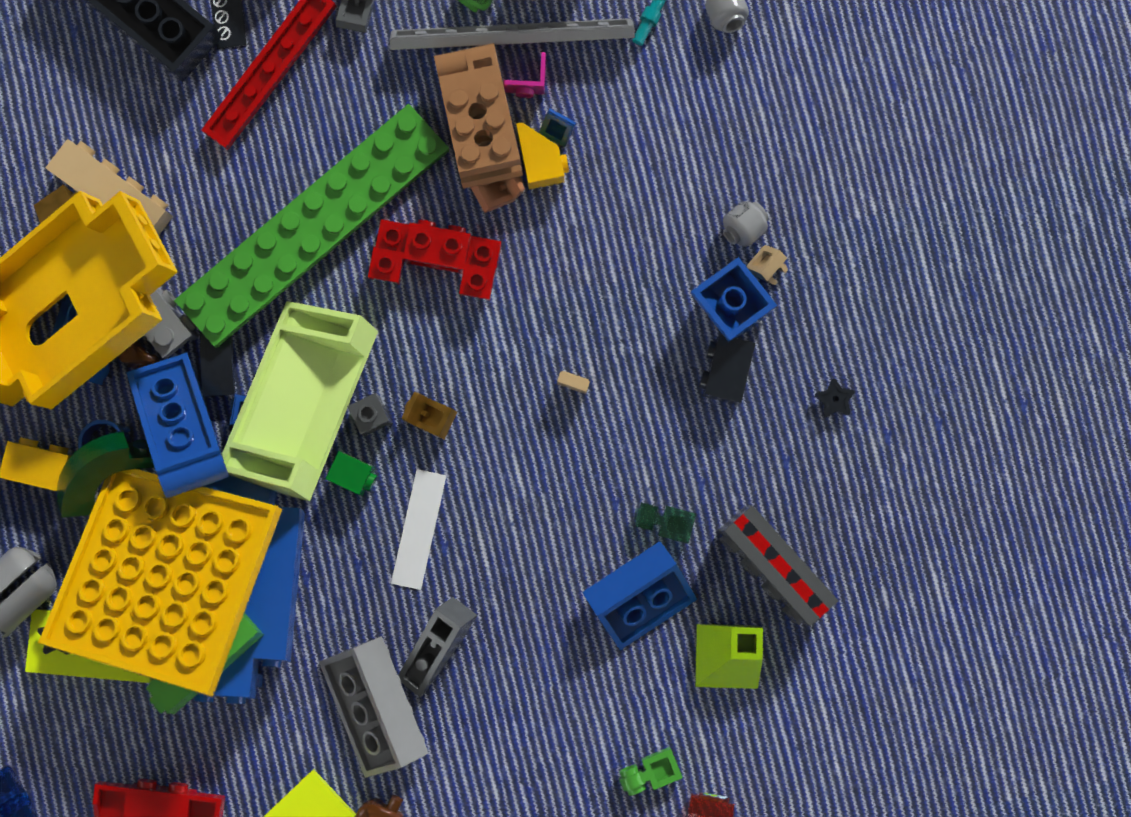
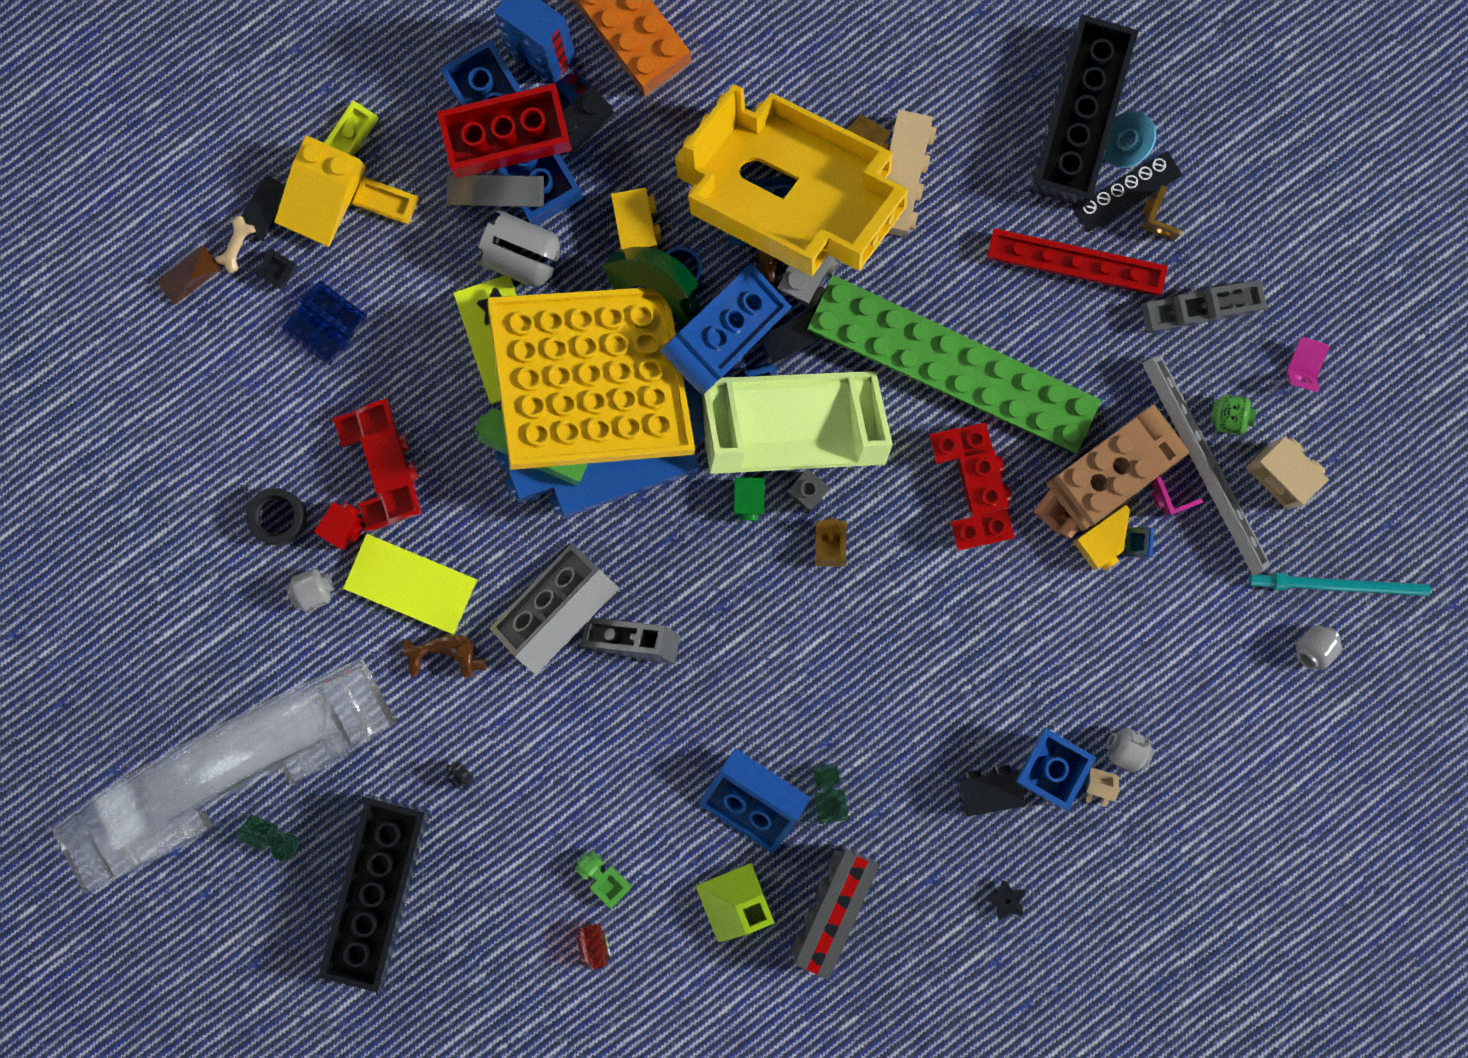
camera: 70 degrees right, 0 degrees up
white sticker [391,469,446,590] -> none
tan tile [557,371,590,394] -> none

